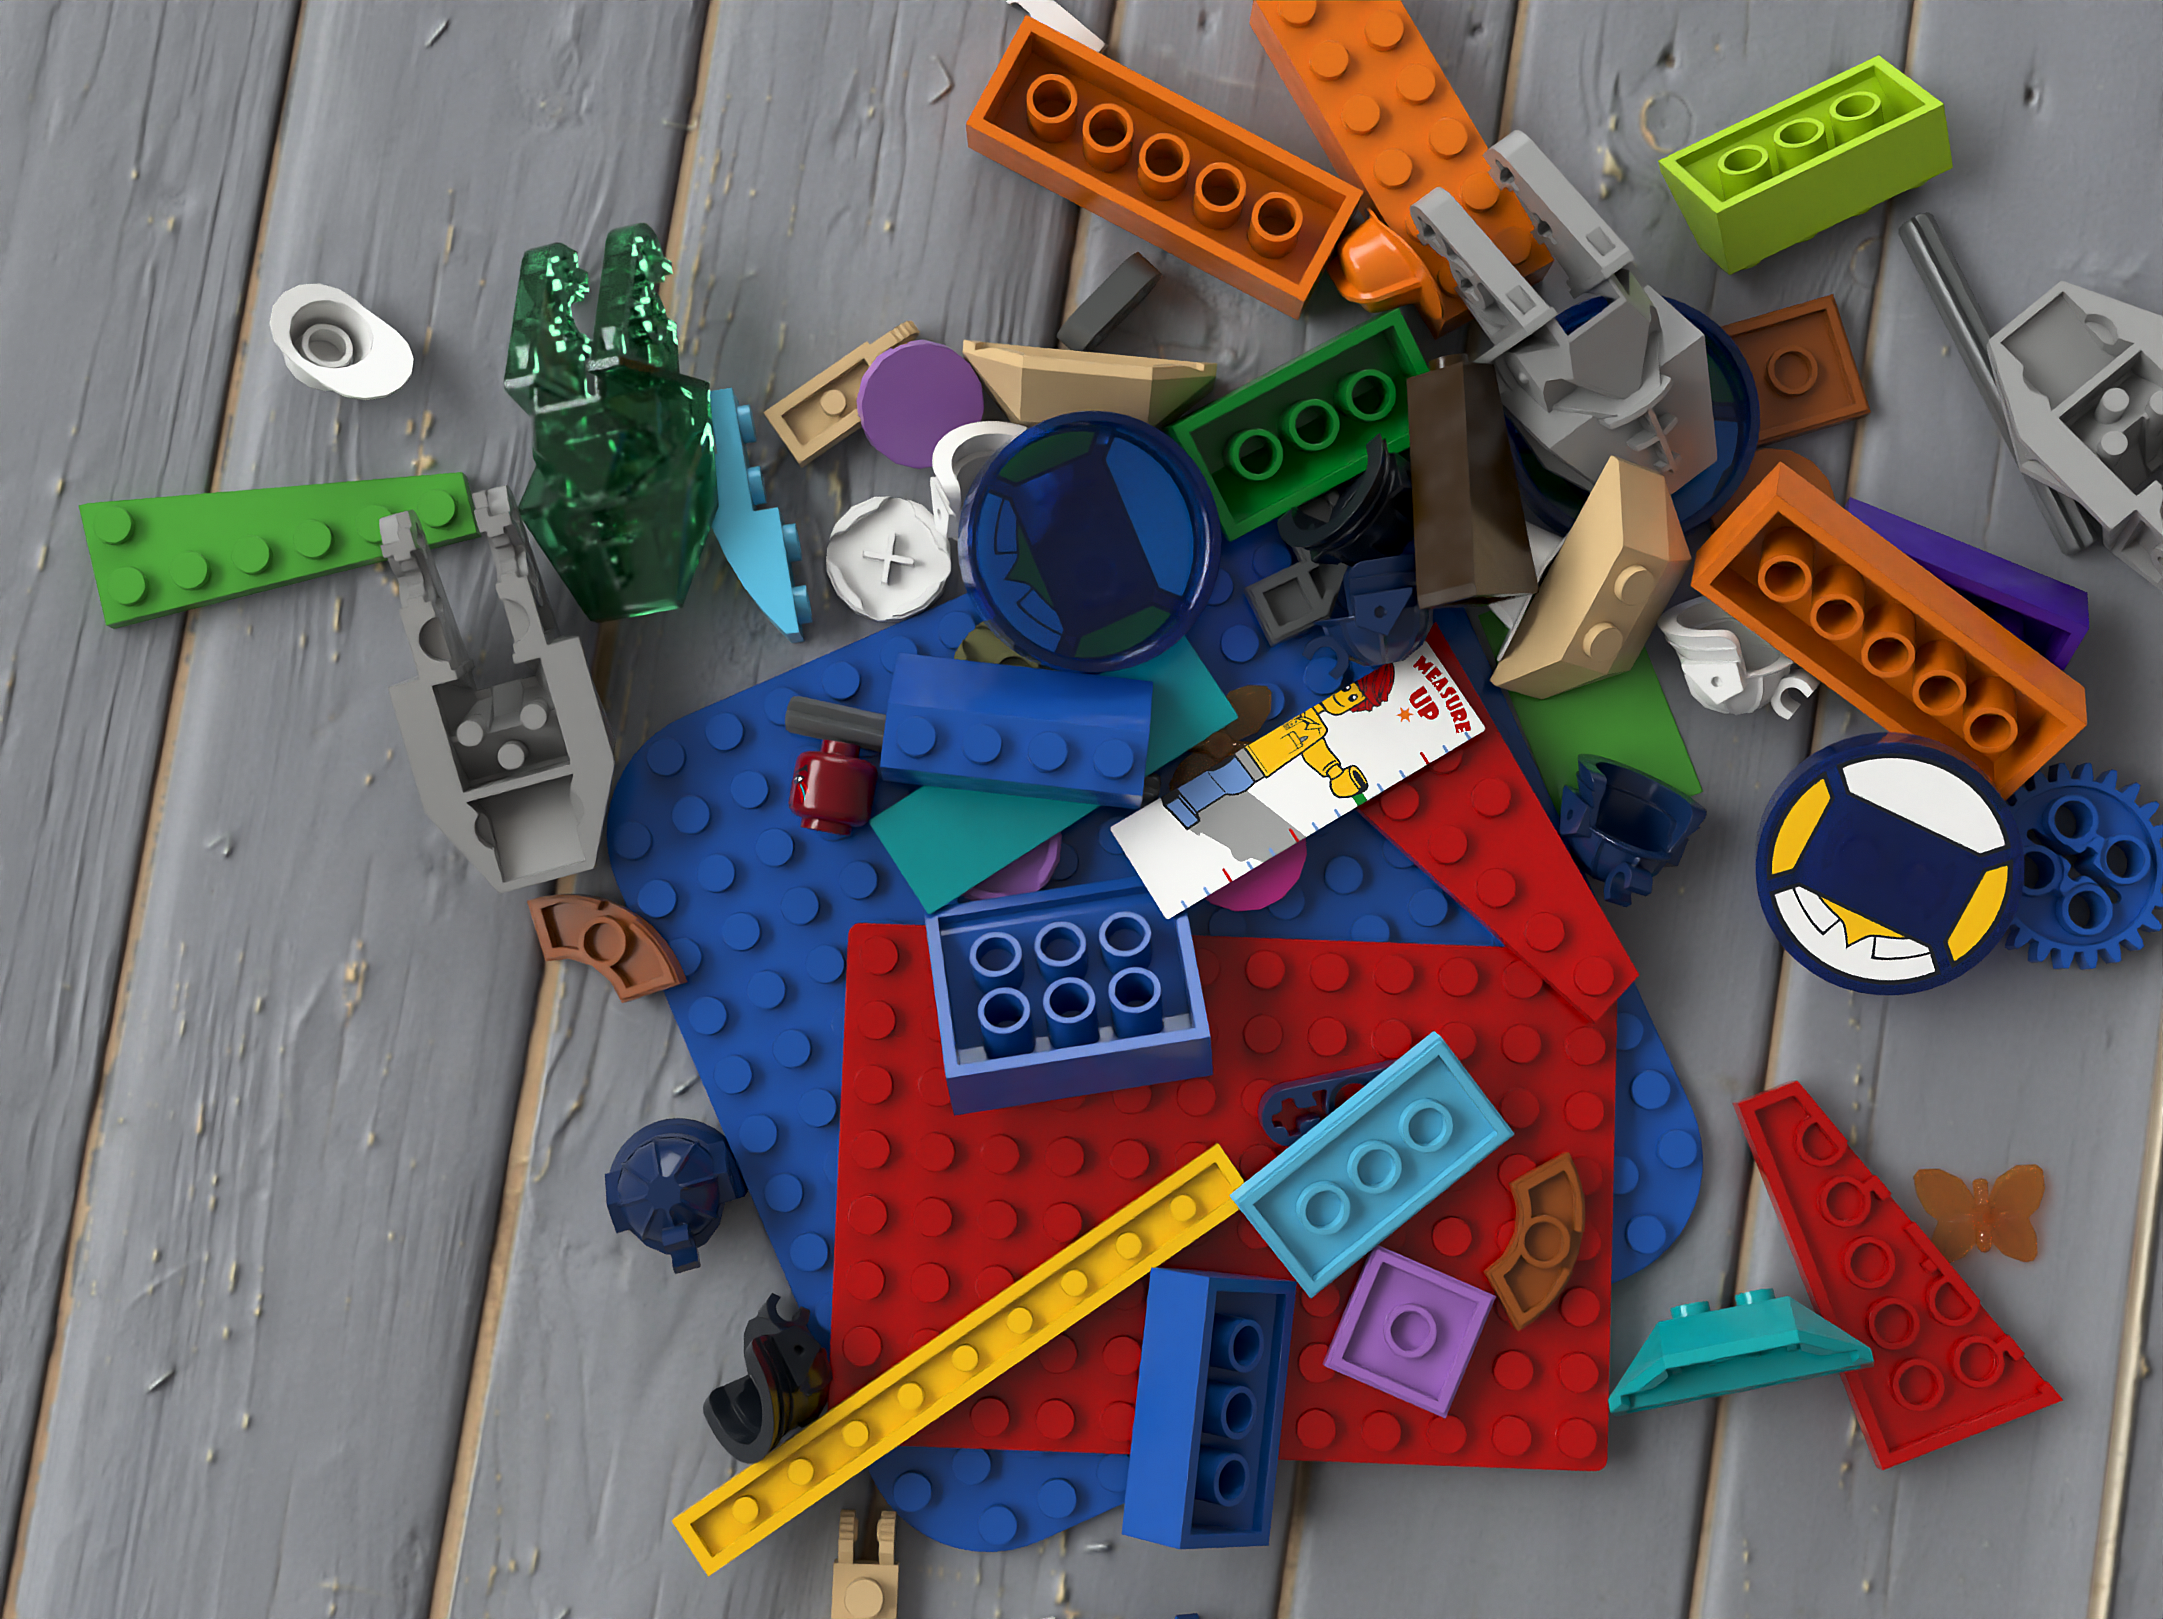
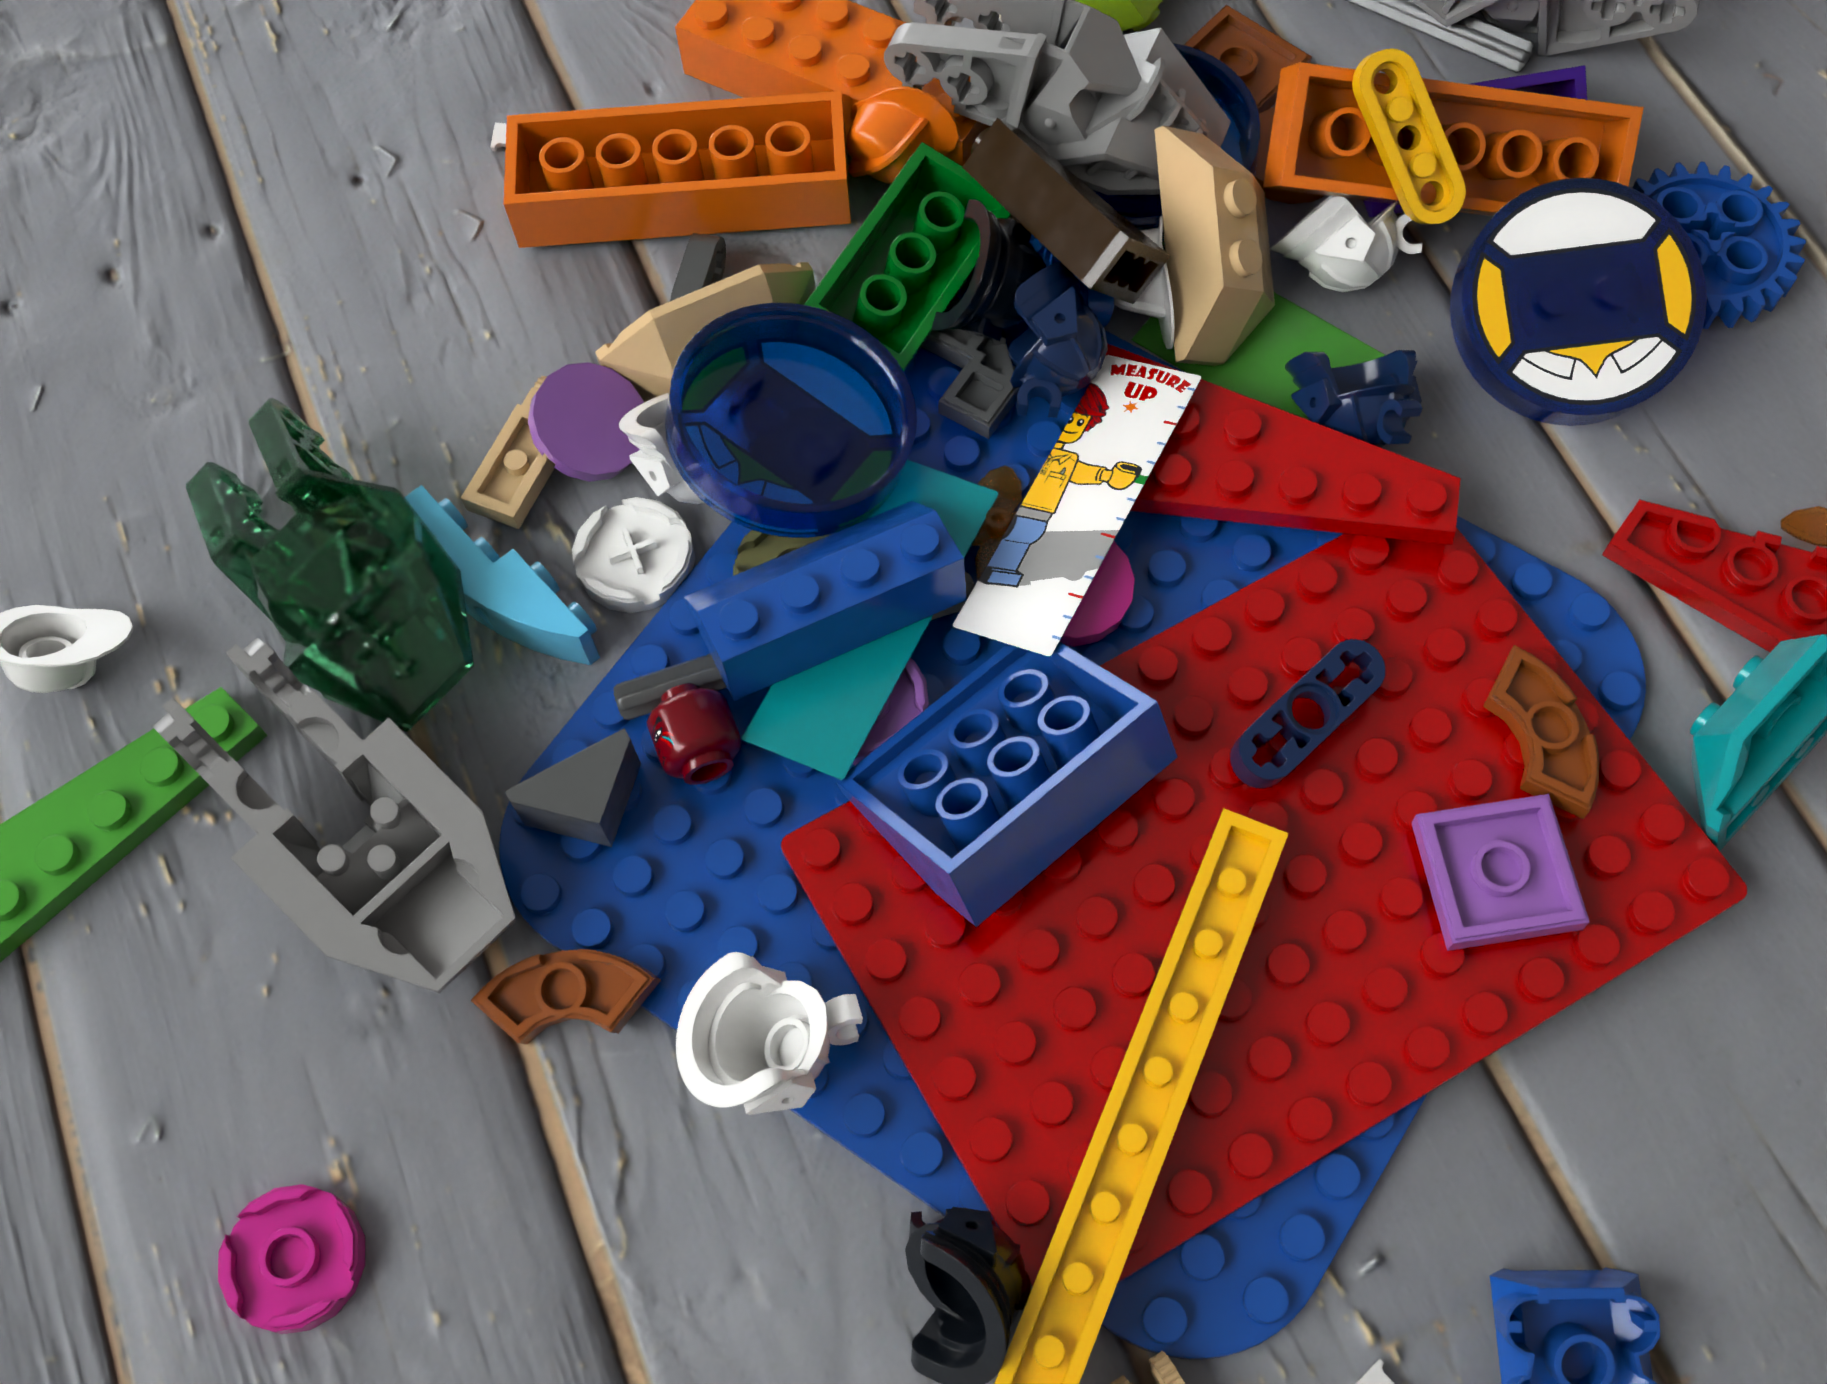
camera: 25 degrees left, 20 degrees down
dark blue helmet [605,1118,748,1274] -> none
blue slope [1122,1267,1297,1549] -> none
medium azure tile [1229,1031,1514,1298] -> none
none -> dark pink tile [218,1184,366,1334]
none -> dark grey slope [505,728,641,847]
none -> white helmet [676,952,863,1115]
none -> yellow plate [1352,48,1466,224]

